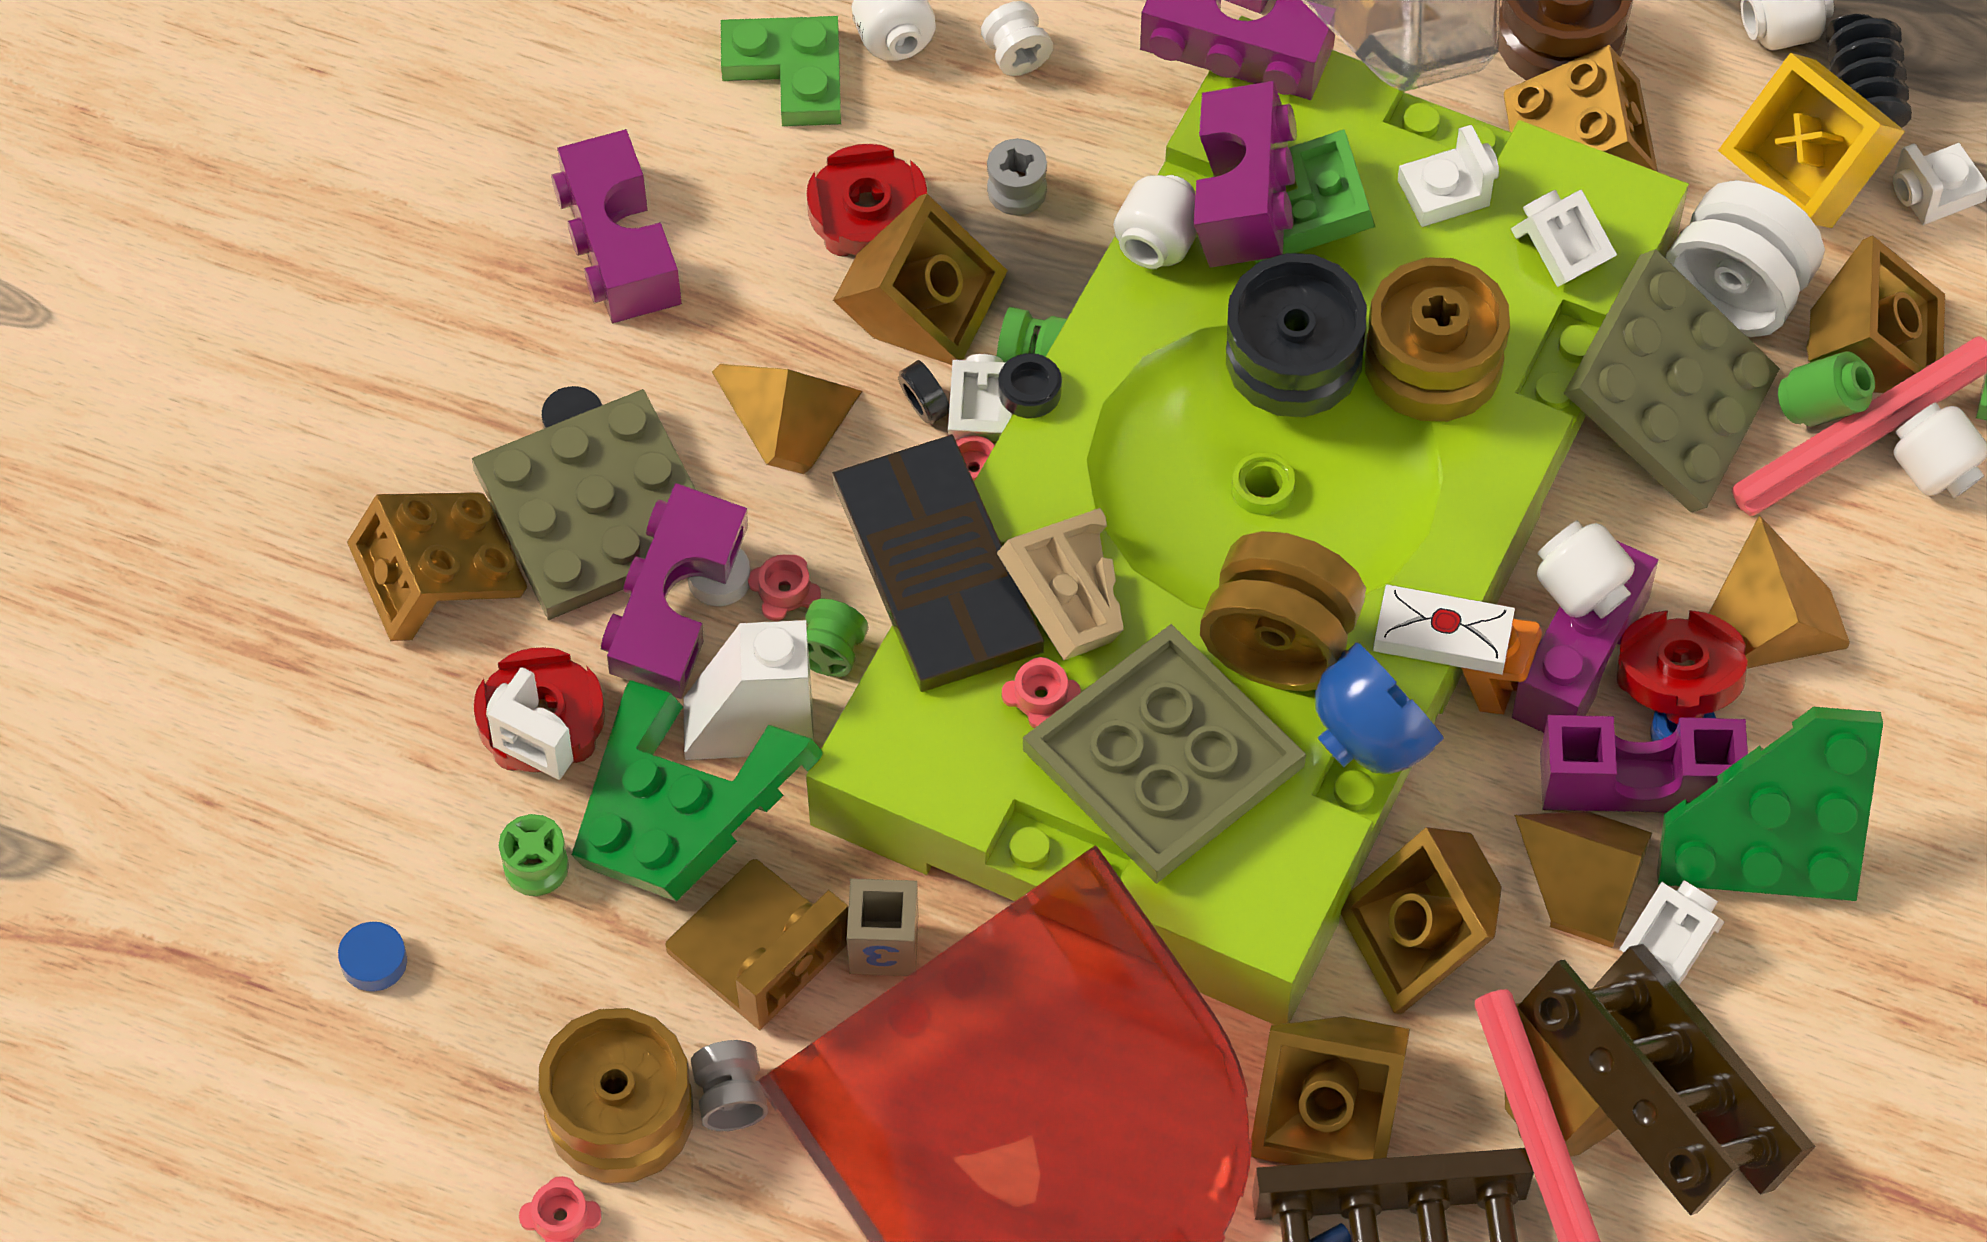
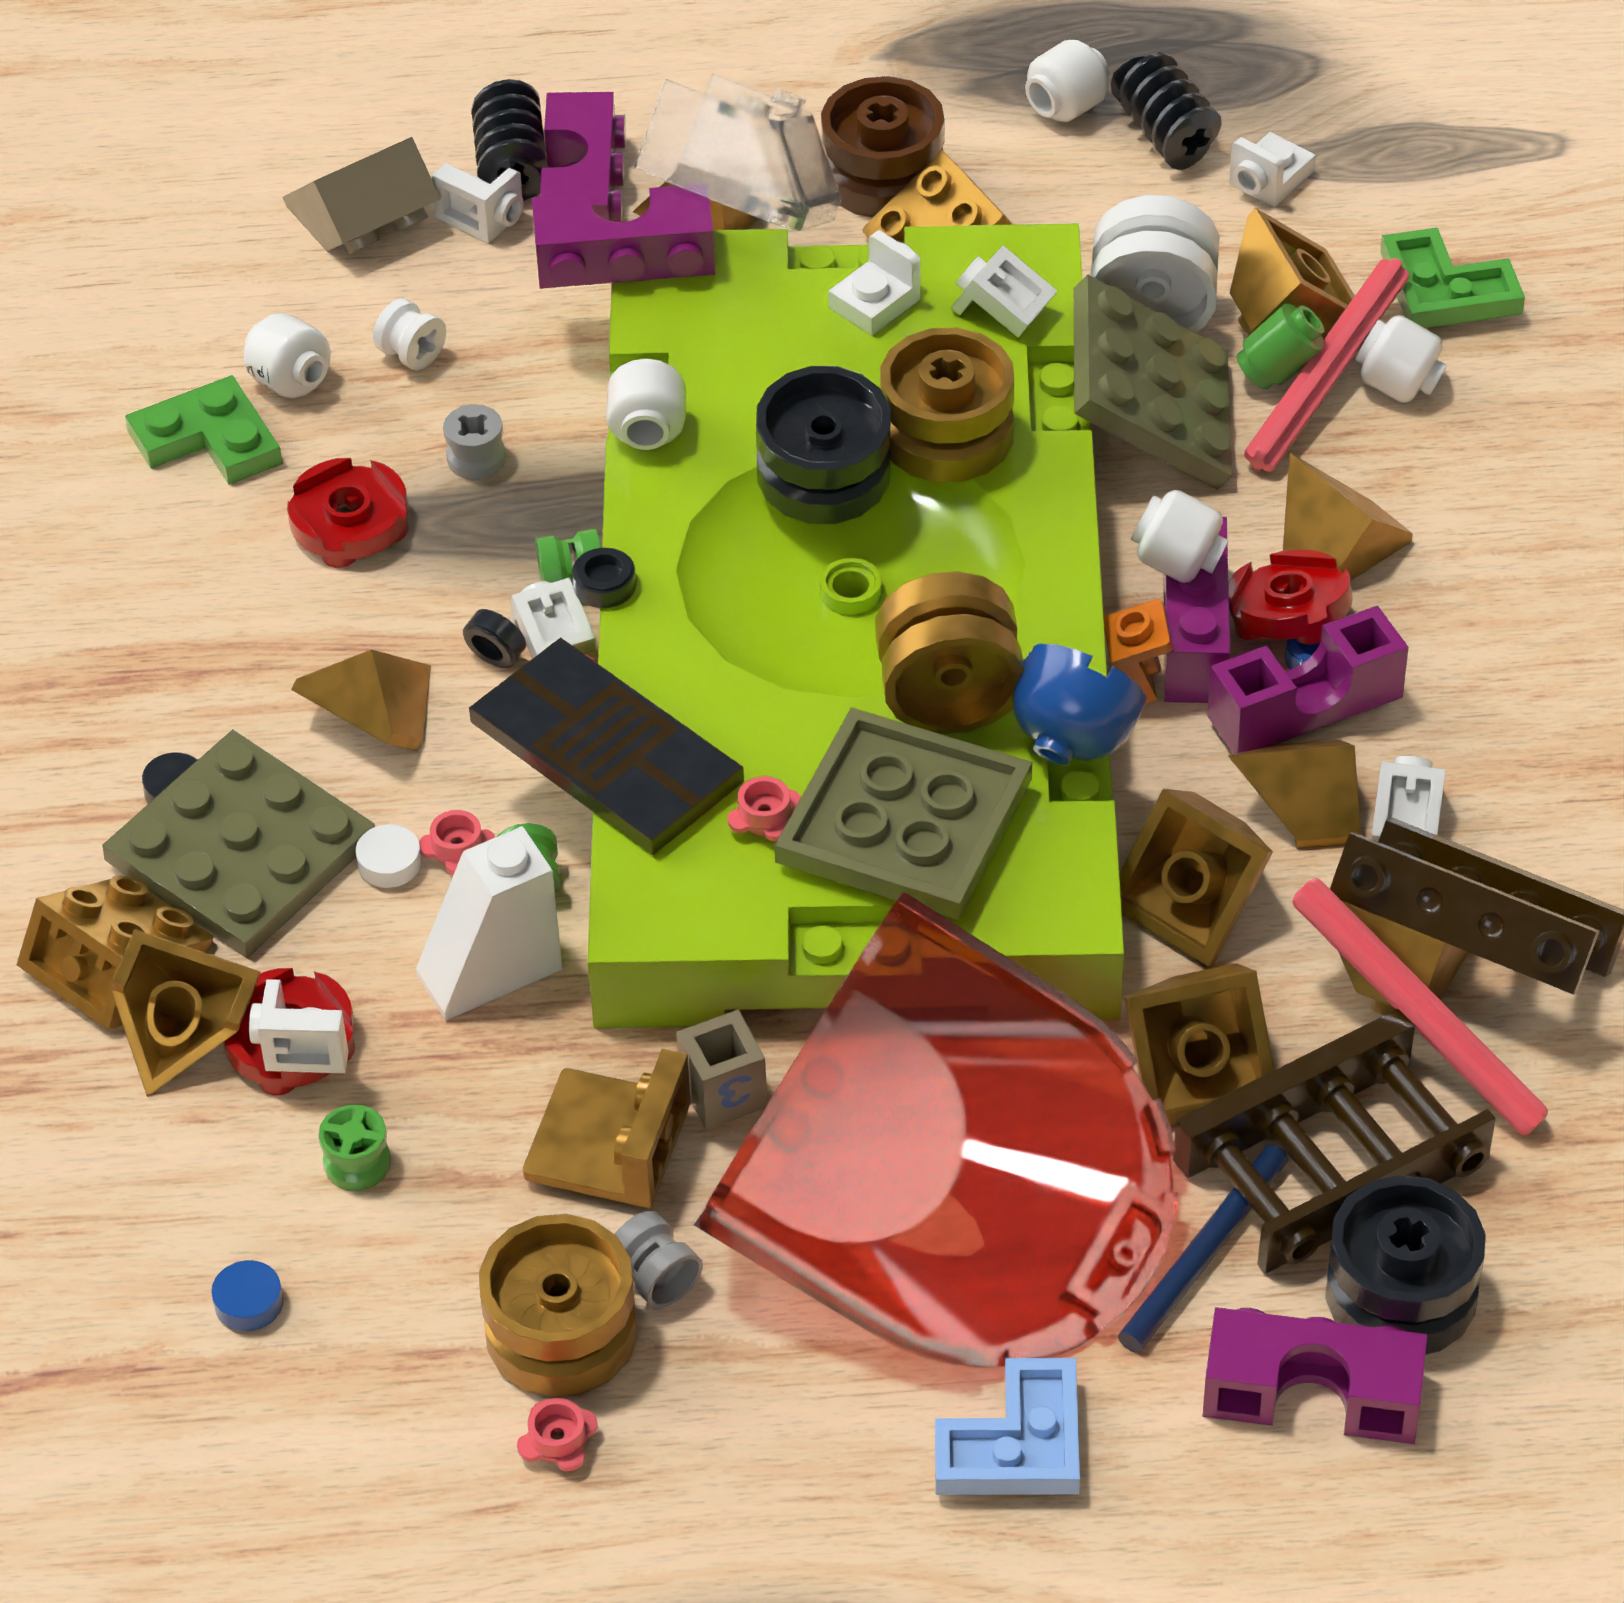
camera: 25 degrees left, 10 degrees down
magenta arch [551,129,682,324] -> none
green wing [571,680,824,902] -> none
magenta arch [600,483,748,699] -> none
pearl gold slope [833,194,1008,365] -> none
tan wing [997,508,1124,660] -> none
magenta arch [1194,81,1297,268] -> none
bright green plate [1255,129,1375,264] -> none
white tile [1373,585,1515,675] -> none
green plate [1657,706,1883,901] -> none
yellow brick [1718,53,1905,228] -> none
none -> pearl gold slope [111,929,260,1097]

